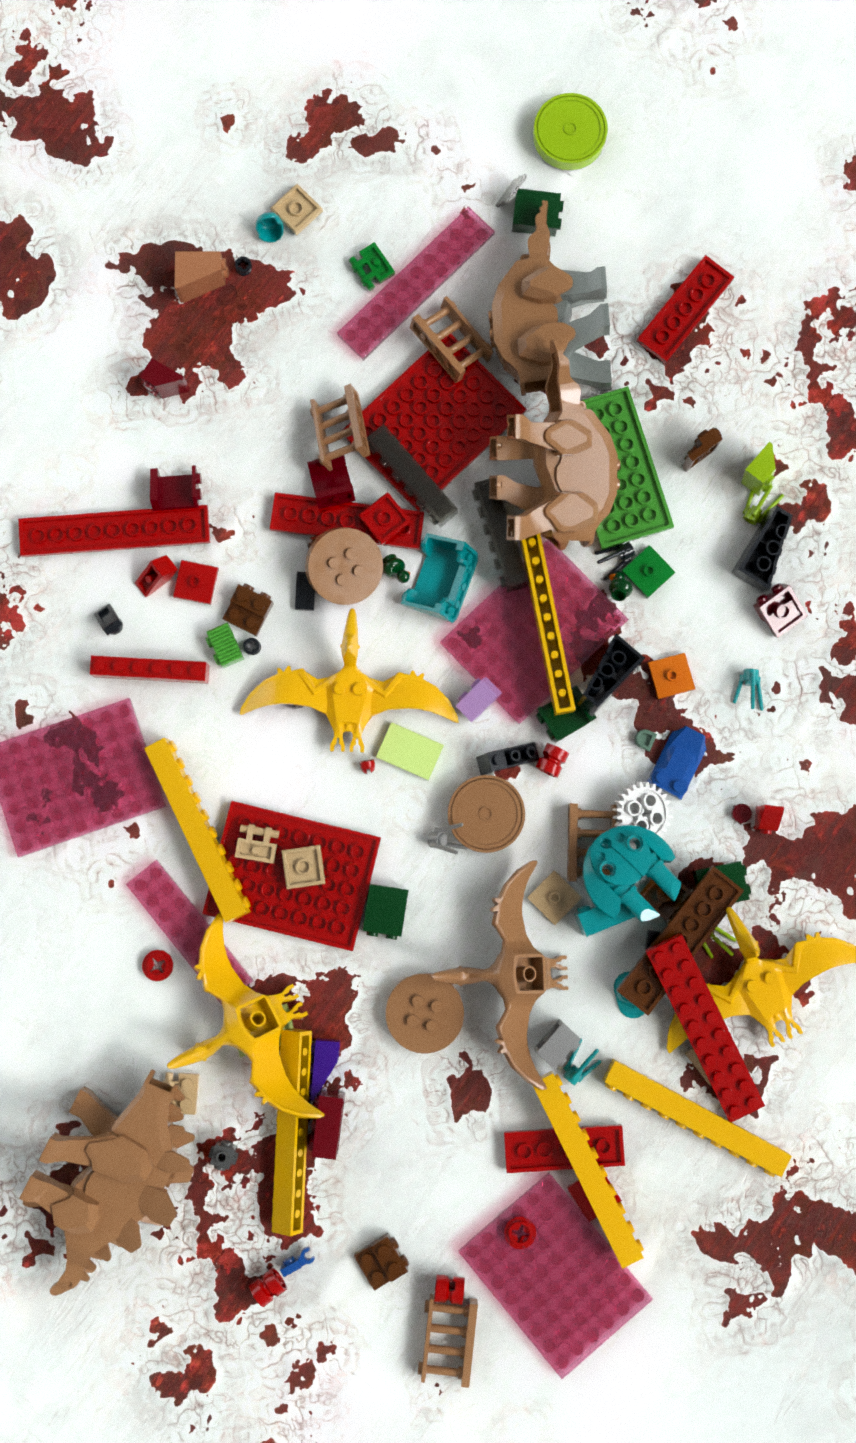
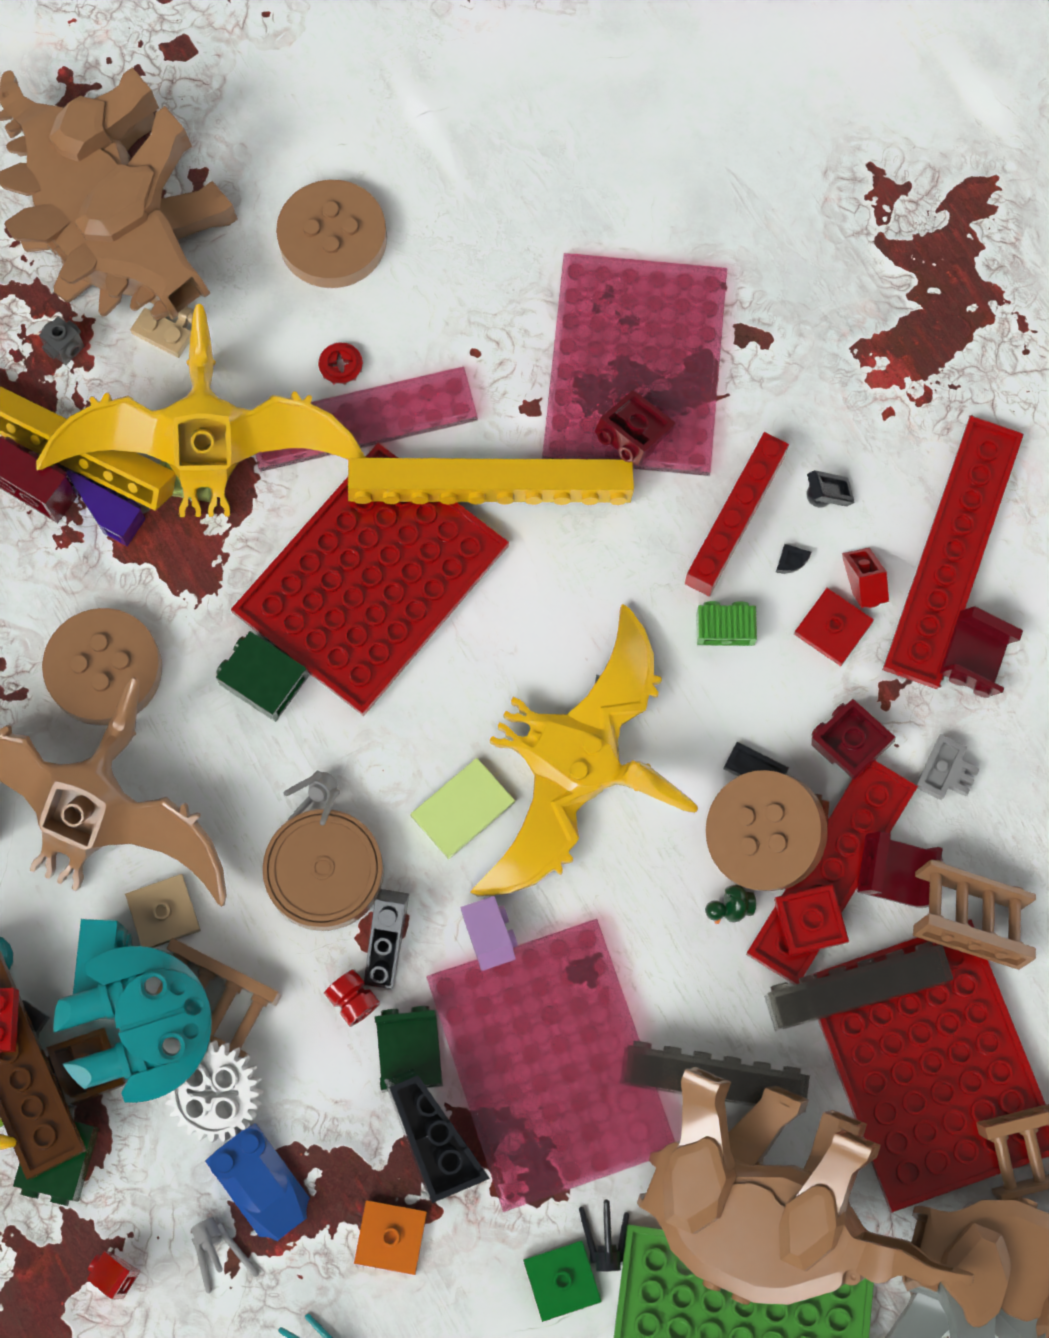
camera: 115 degrees right, 10 degrees down
reddish brown plate [222,583,274,637] -> none
tan plate [235,824,280,864] -> none
black bush [243,638,261,655] -> none
tan plate [281,845,326,889] -> none
red hinge [359,759,375,774] -> none
teal windscreen [401,533,478,623] -> none
yellow brick [520,533,576,716] -> none
dark green animal [608,571,633,601] -> none
sand green tile [634,729,657,752] -> none
dark red tile [731,804,752,823] -> none
none -> light grey plant [191,1217,259,1293]
none -> medium nougat brick [276,180,387,288]
none -> dark red plate [594,390,676,466]
none -> black tile [776,544,812,574]
none -> dark red plate [811,699,896,780]
none -> light grey hinge [916,734,979,800]

